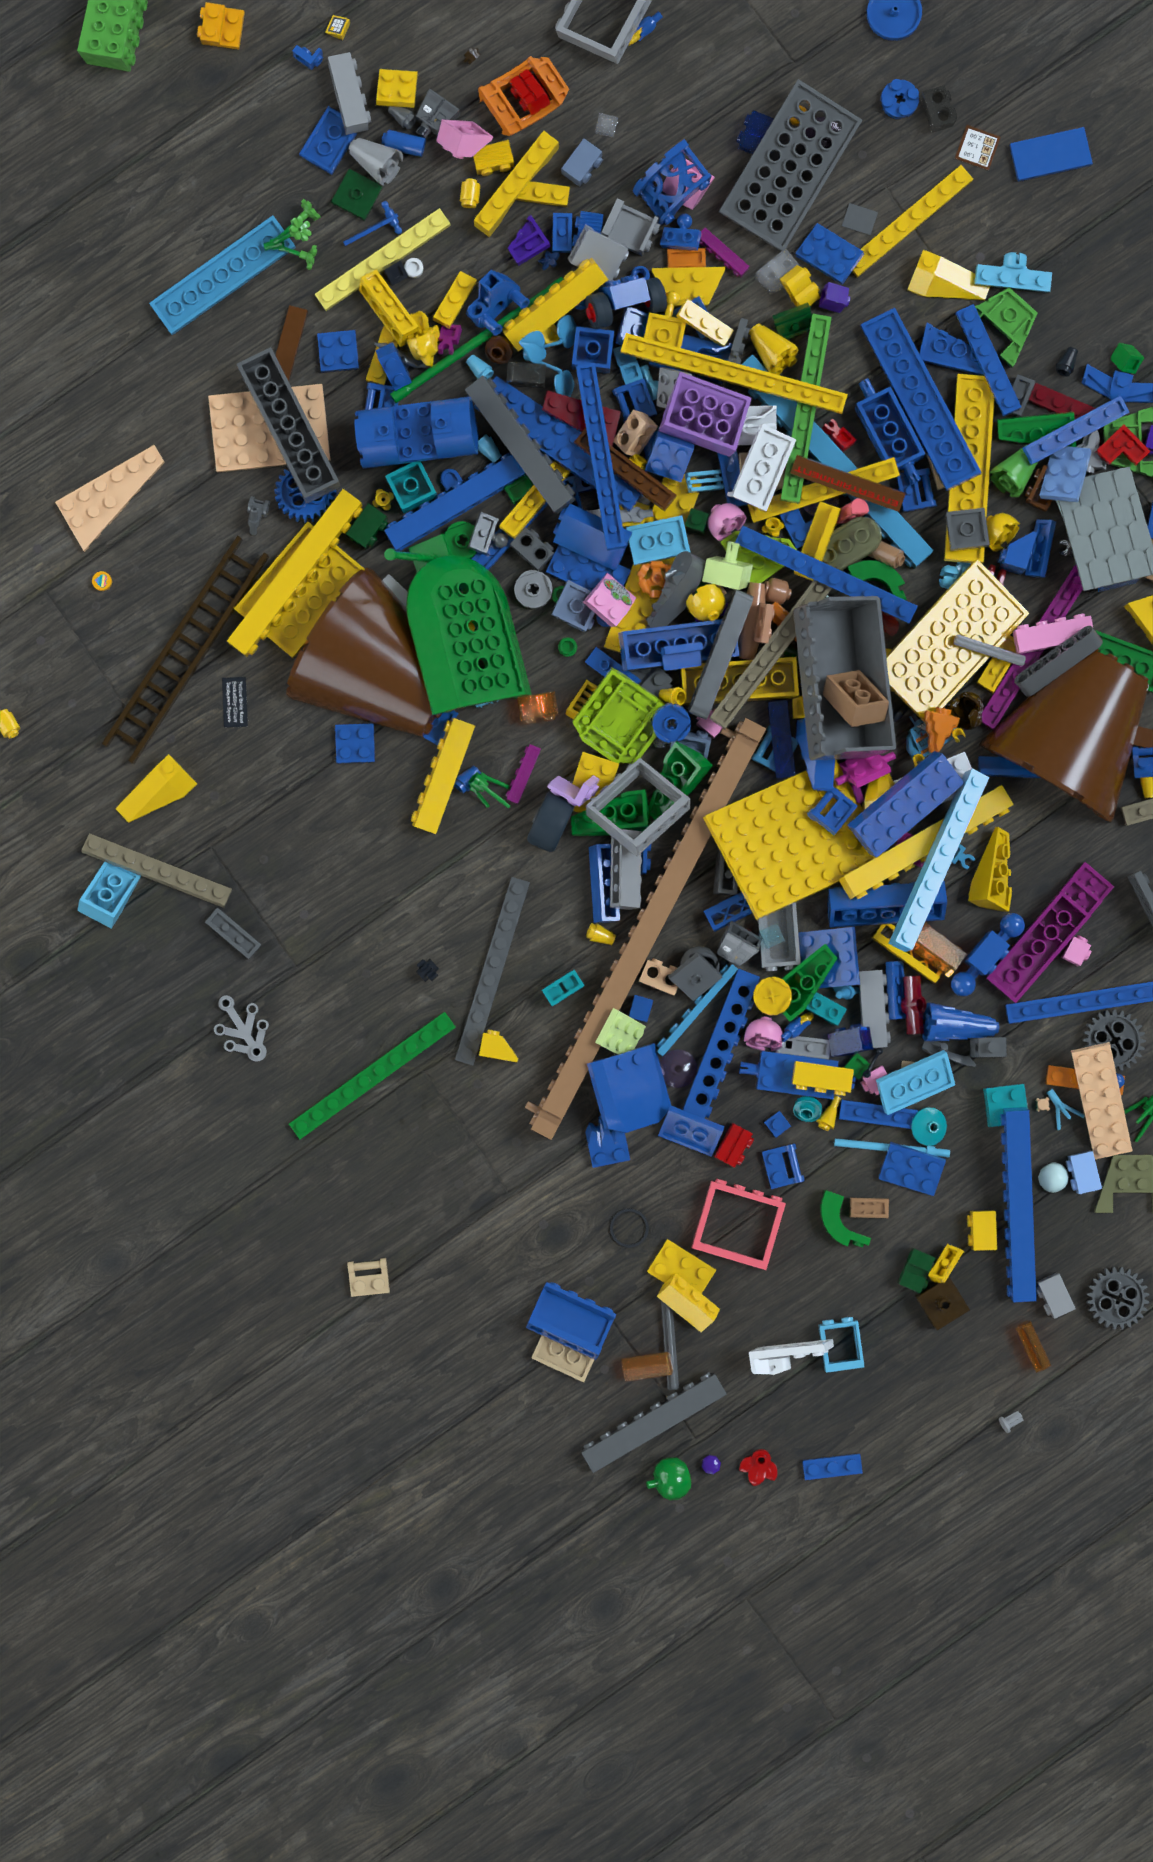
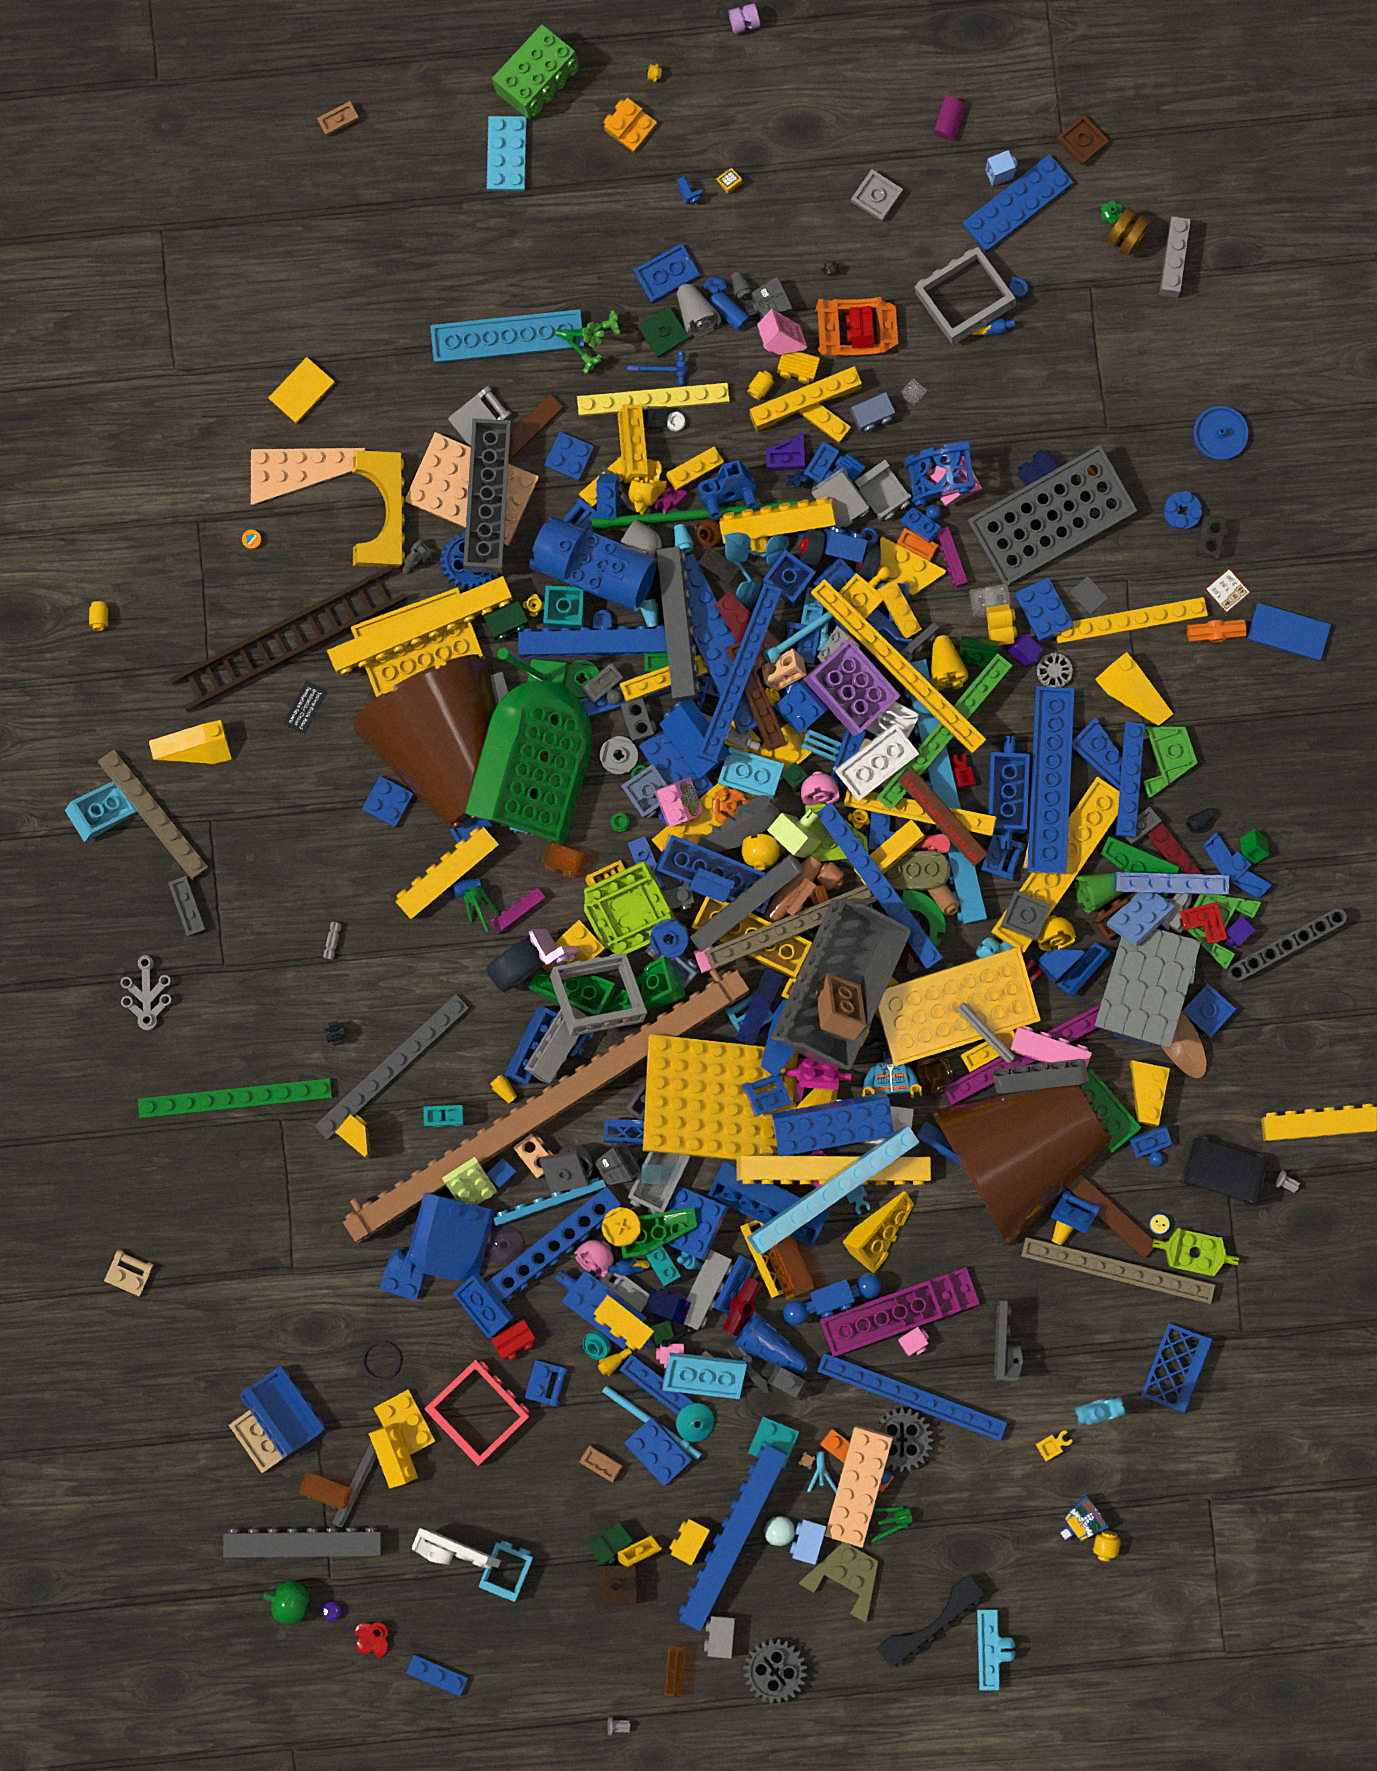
camera: 35 degrees right, 5 degrees down
light grey brick [328,52,371,135] -> none
yellow plate [376,69,418,108] -> none
yellow cone [659,687,687,705] -> none
blue plate [764,1111,791,1138] -> none
green arch [820,1190,871,1247] -> none
orange rock [924,707,960,753] -> none
medium azure plate [974,252,1052,292] -> none
none -> yellow tile [269,357,335,424]
none -> light grey axle [323,922,341,960]
none -> yellow arch [352,450,405,568]
none -> light grey piece [448,386,512,447]
none -> medium azure plate [487,116,526,191]
none -> light grey brick [620,520,662,558]
none -> blue plant [703,277,727,294]
none -> medium azure piece [763,611,834,664]
none -> light grey wheel [1037,653,1073,687]
none -> orange piece [1187,620,1246,642]

